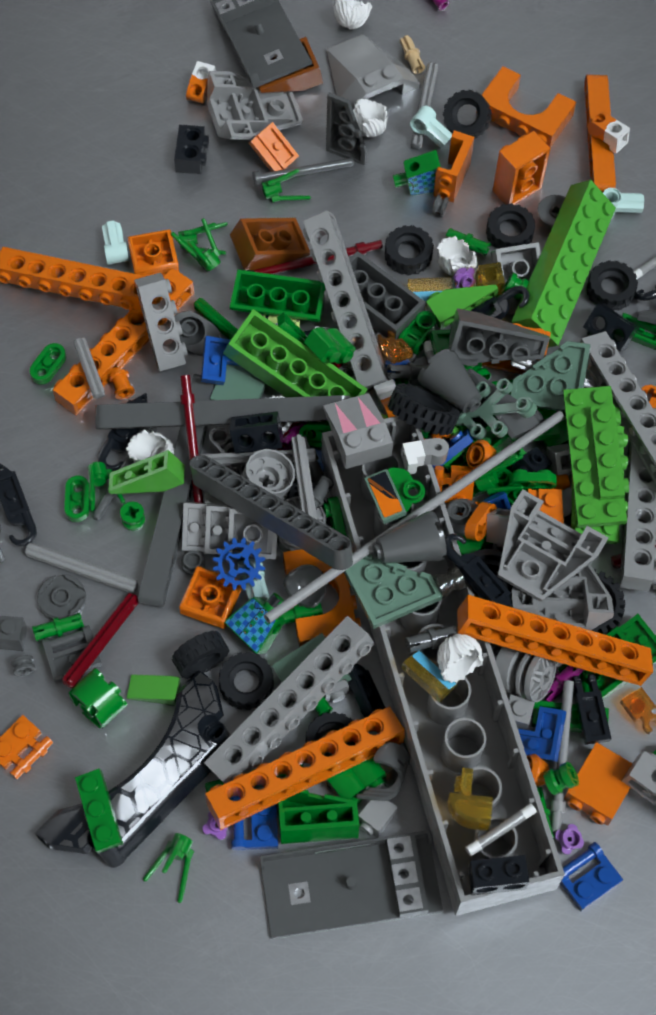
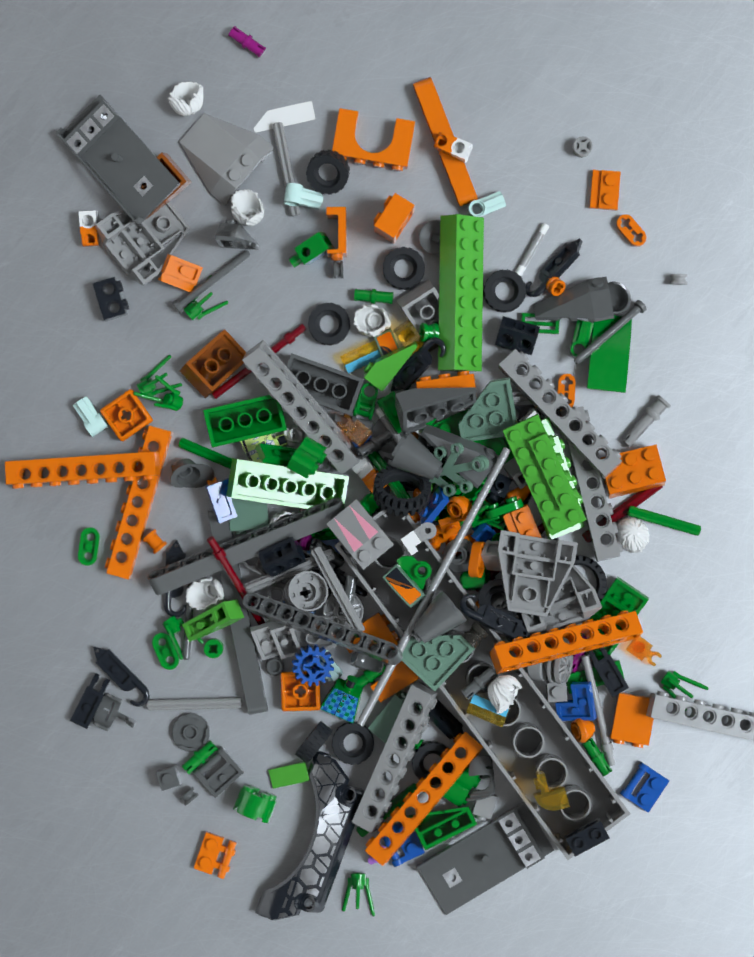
camera: 15 degrees left, 25 degrees up
dark red axle [62,593,139,688] -> none
light grey axle [74,337,105,399] -> none
green plate [75,768,123,853] -> none
light grey brick [134,273,188,371] -> none
green plate [323,496,346,536] -> none
tan axle [400,35,425,74] -> none
medium lavender plate [453,267,476,288] -> none
light grey bar [465,803,537,856] -> none
green wheel [544,762,579,795] -> none
medium lavender plate [555,824,584,855] -> none
none -> white sticker [254,101,316,133]

